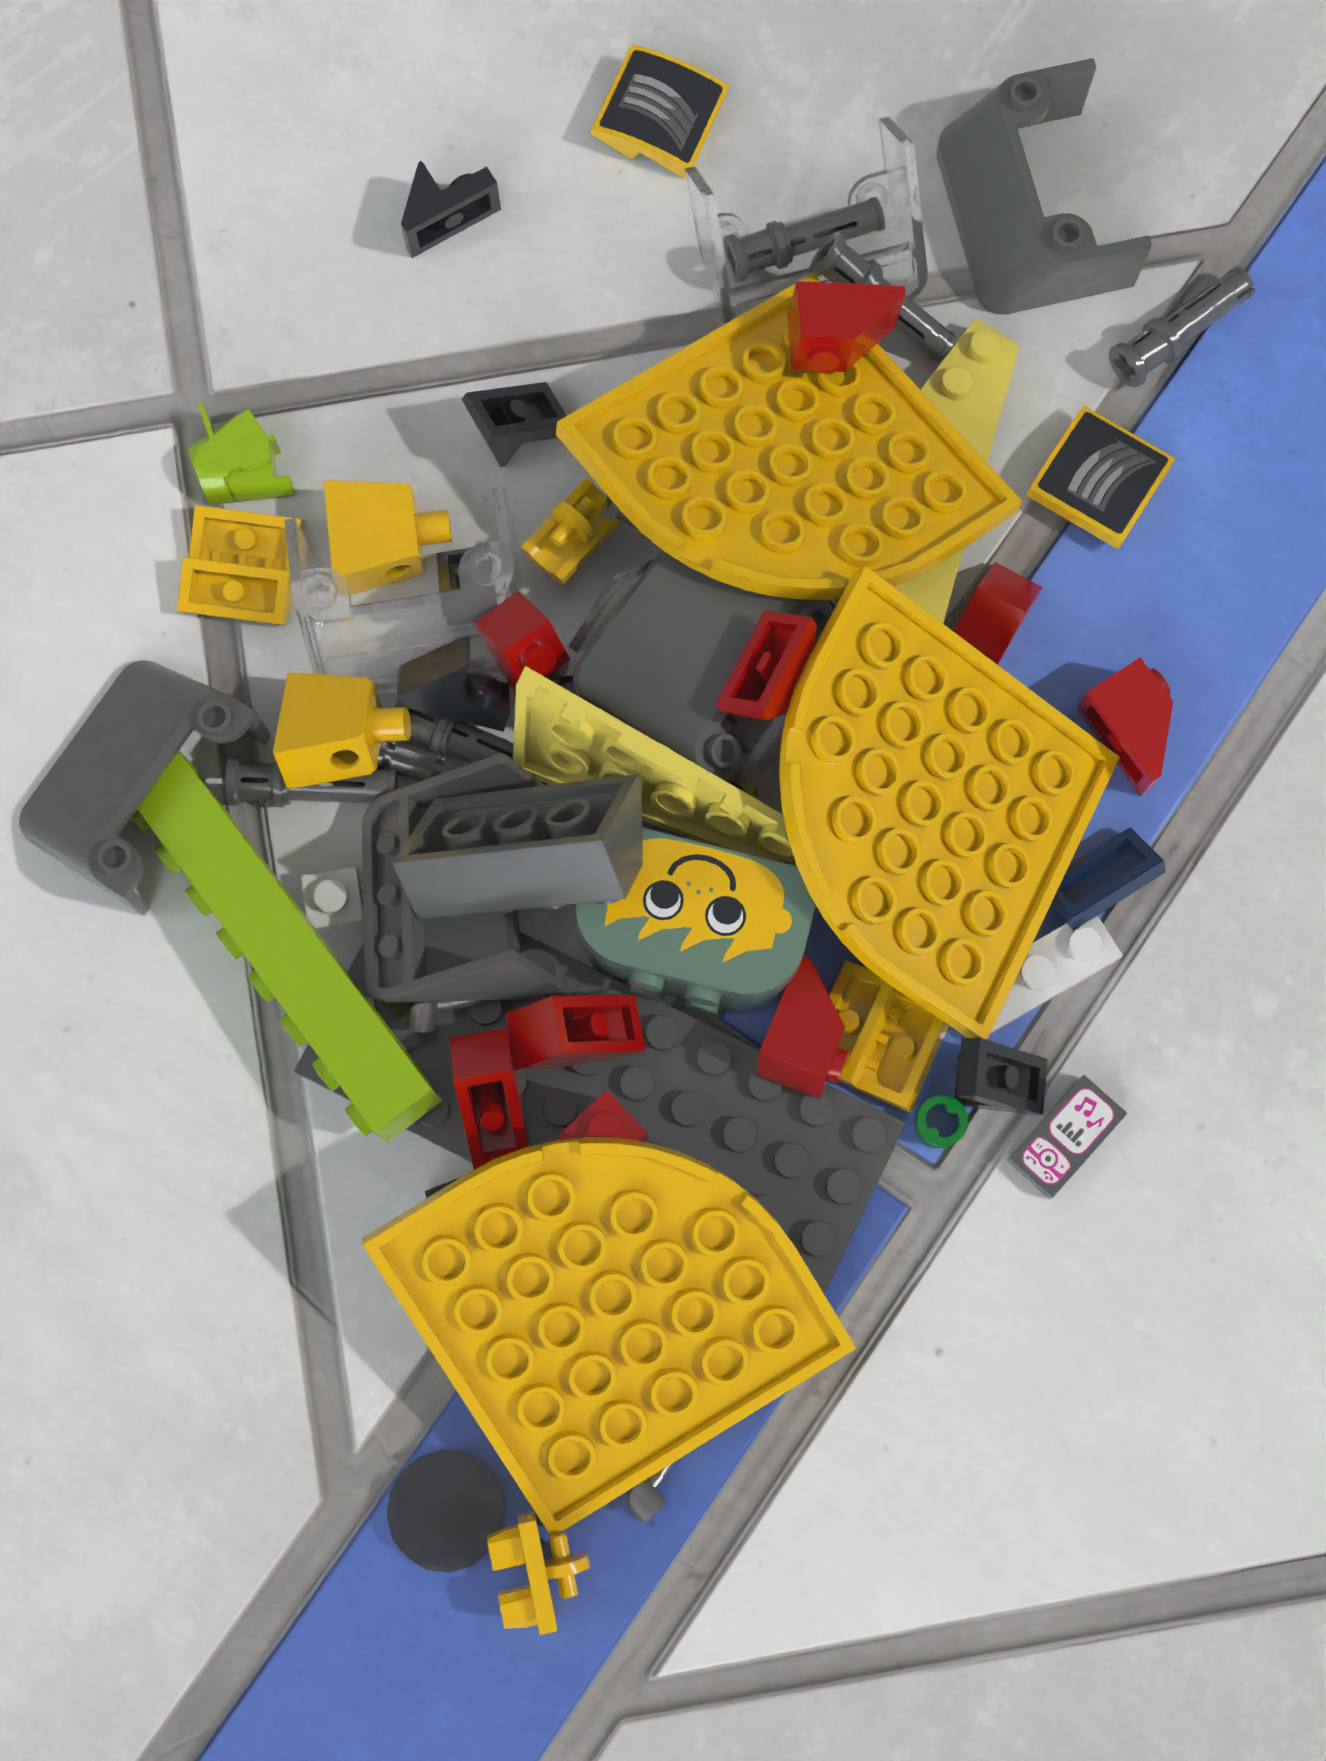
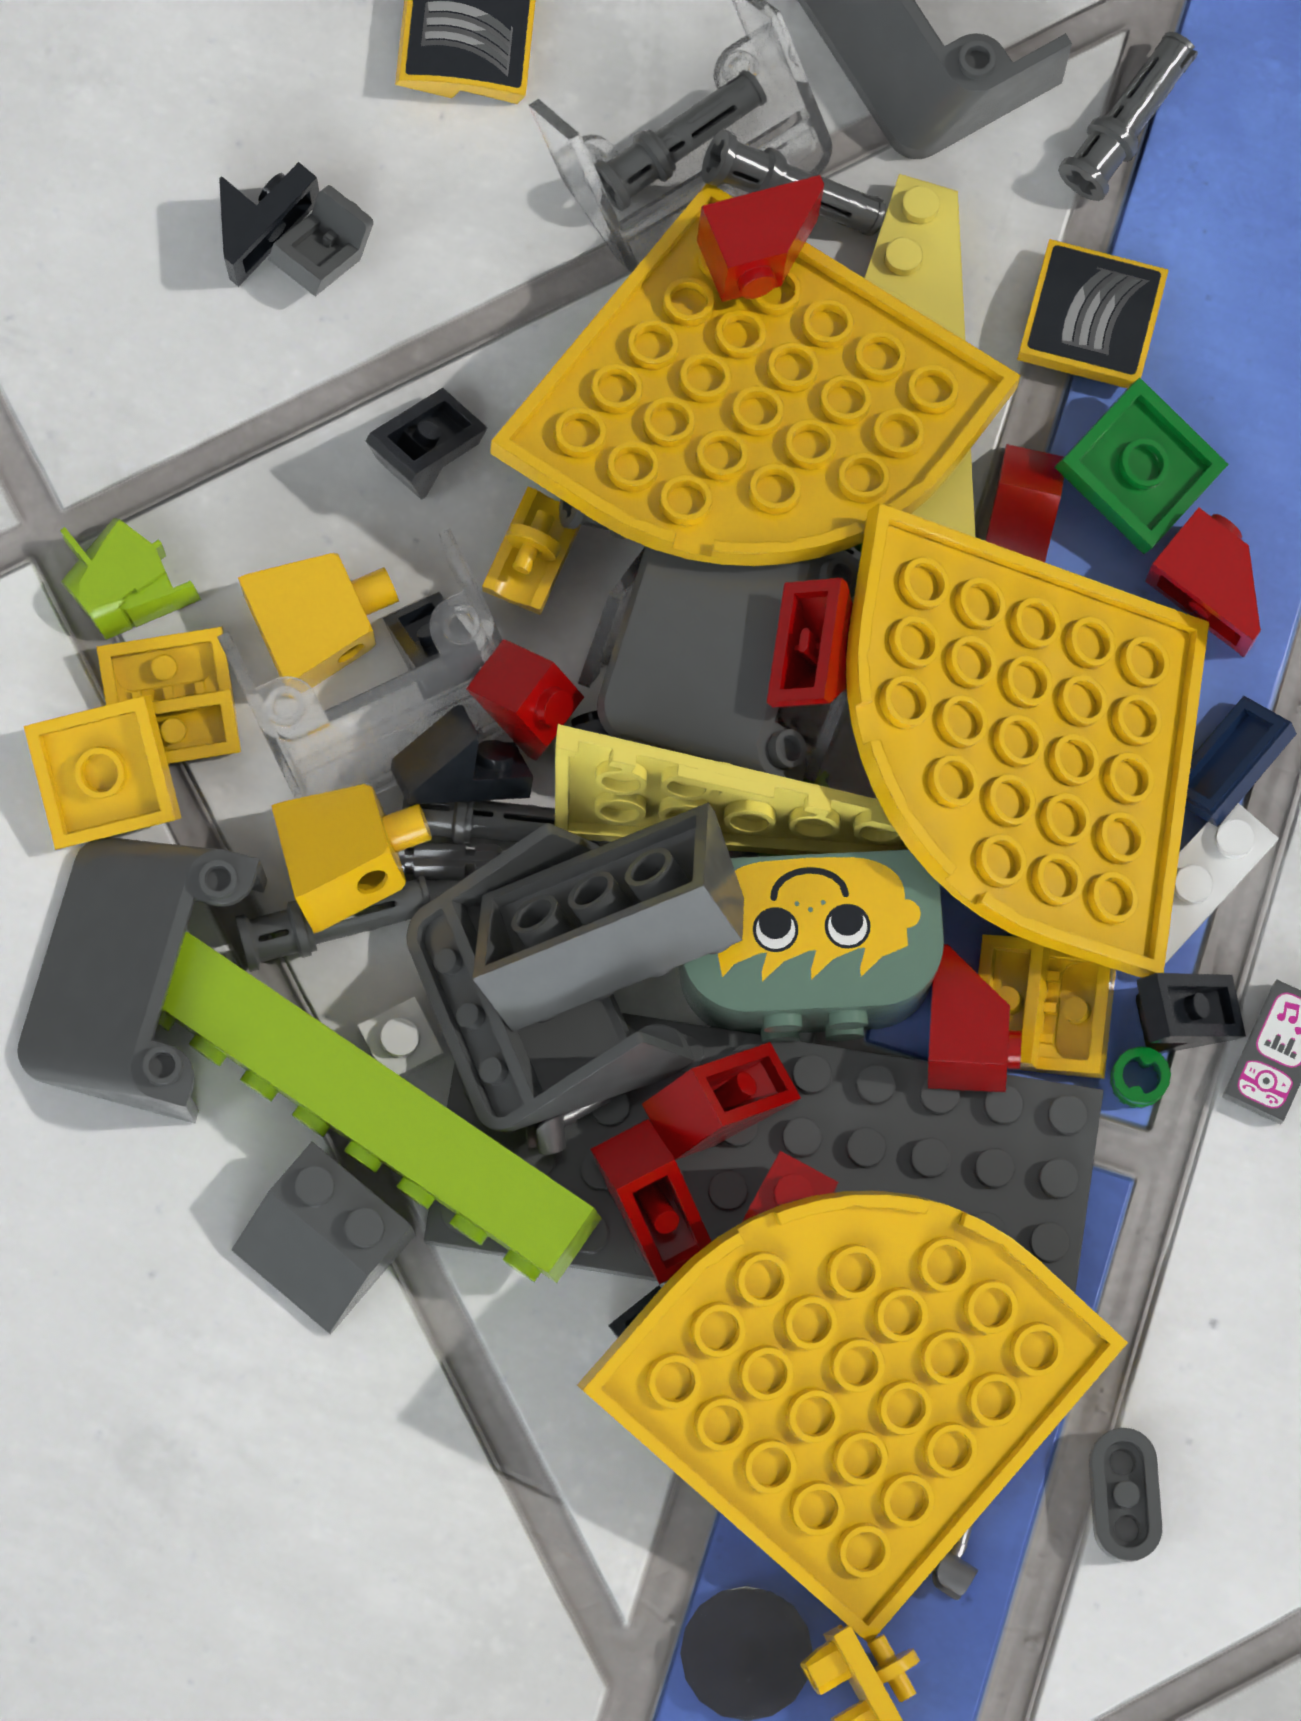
camera: 20 degrees left, 0 degrees up
none -> yellow plate [23,695,182,850]
none -> dark grey slope [231,1142,415,1335]
none -> dark grey bracket [268,185,374,297]
none -> green plate [1054,377,1229,554]
none -> dark grey plate [1089,1428,1162,1562]

